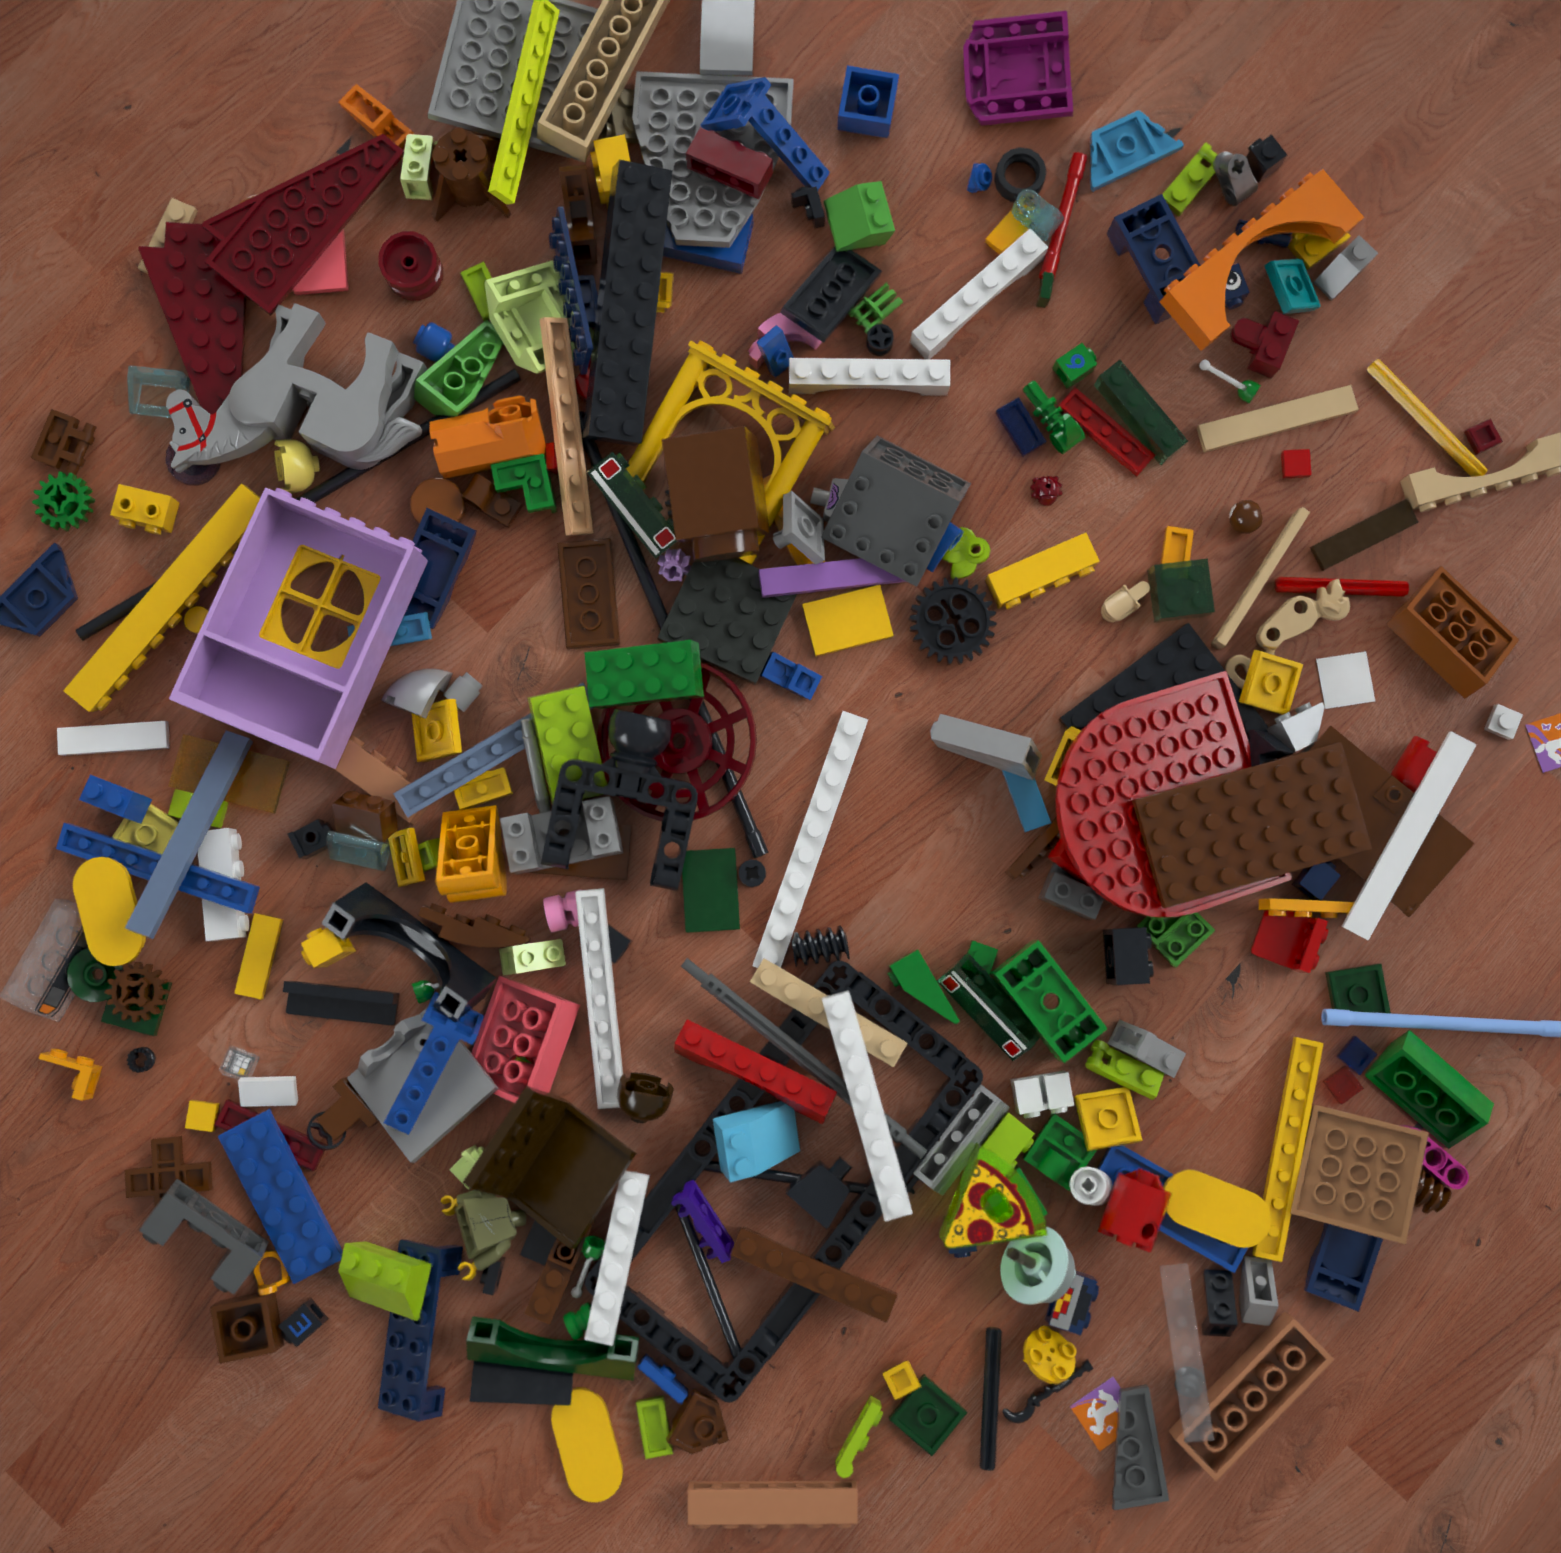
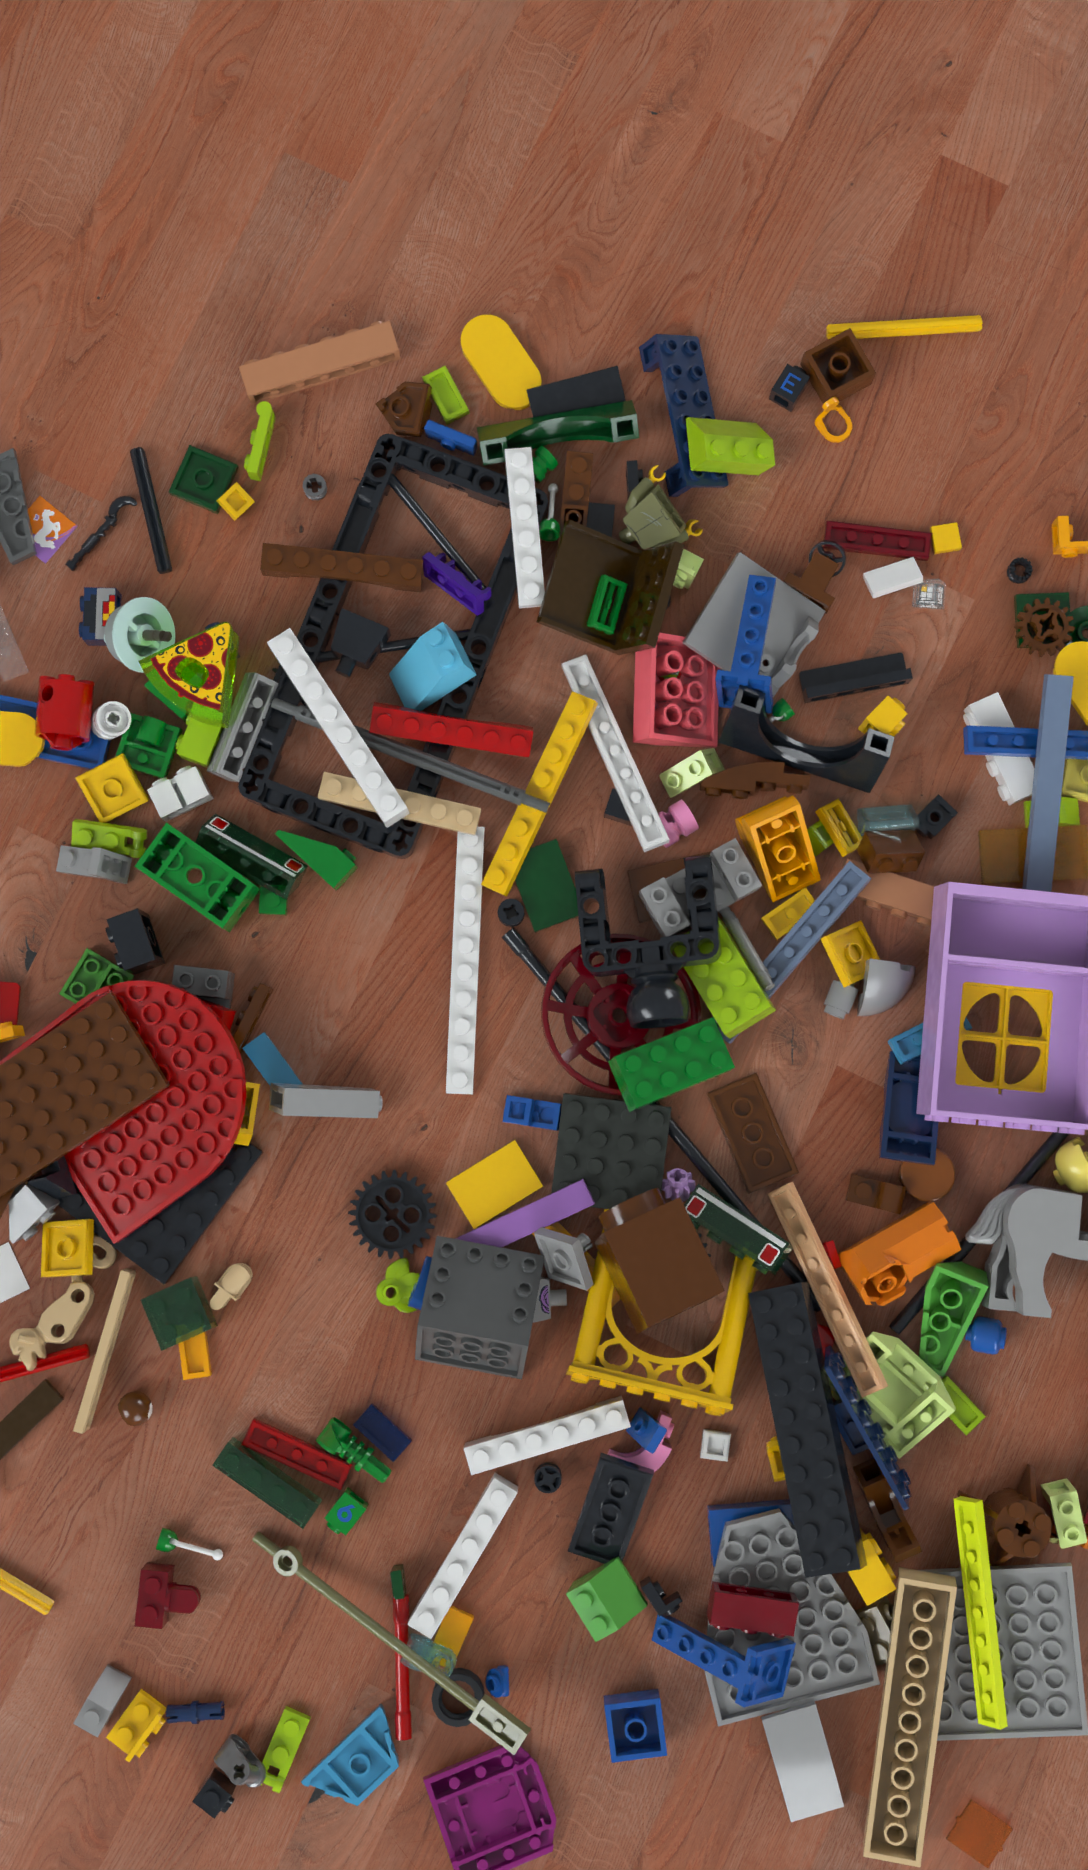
camera: 170 degrees right, 0 degrees up
reddish brown plate [125,1136,213,1221] -> none
dark grey plate [139,1179,269,1295] -> none
blue plate [218,1109,343,1284] -> none
yellow tile [234,913,283,1000] -> none
dark red wheel [378,231,443,301] -> none
green panel [490,454,558,513] -> none
dark brown cylinder [617,1072,674,1124] -> none
black piece [792,925,850,967] -> none
bright green arm [849,282,903,334] -> none
yellow brick [985,532,1100,609] -> none
yellow plate [1023,1326,1077,1384] -> none
dark red animal [1030,476,1063,506] -> none
dark blue plate [1107,194,1201,325] -> none
orange arch [1160,169,1364,351] -> none
tan tile [1197,385,1359,453] -> none
dark blue brick [1225,263,1250,310] -> none
teal tile [1264,259,1321,314] -> none
red tile [1281,449,1312,479] -> none
none -> olive bar [252,1532,531,1755]
none -> flat silver bush [302,474,327,501]
none -> yellow plate [481,691,598,897]
none -> green tile [586,574,628,635]
none -> white tile [700,1429,731,1462]
none -> yellow axle [826,315,983,340]

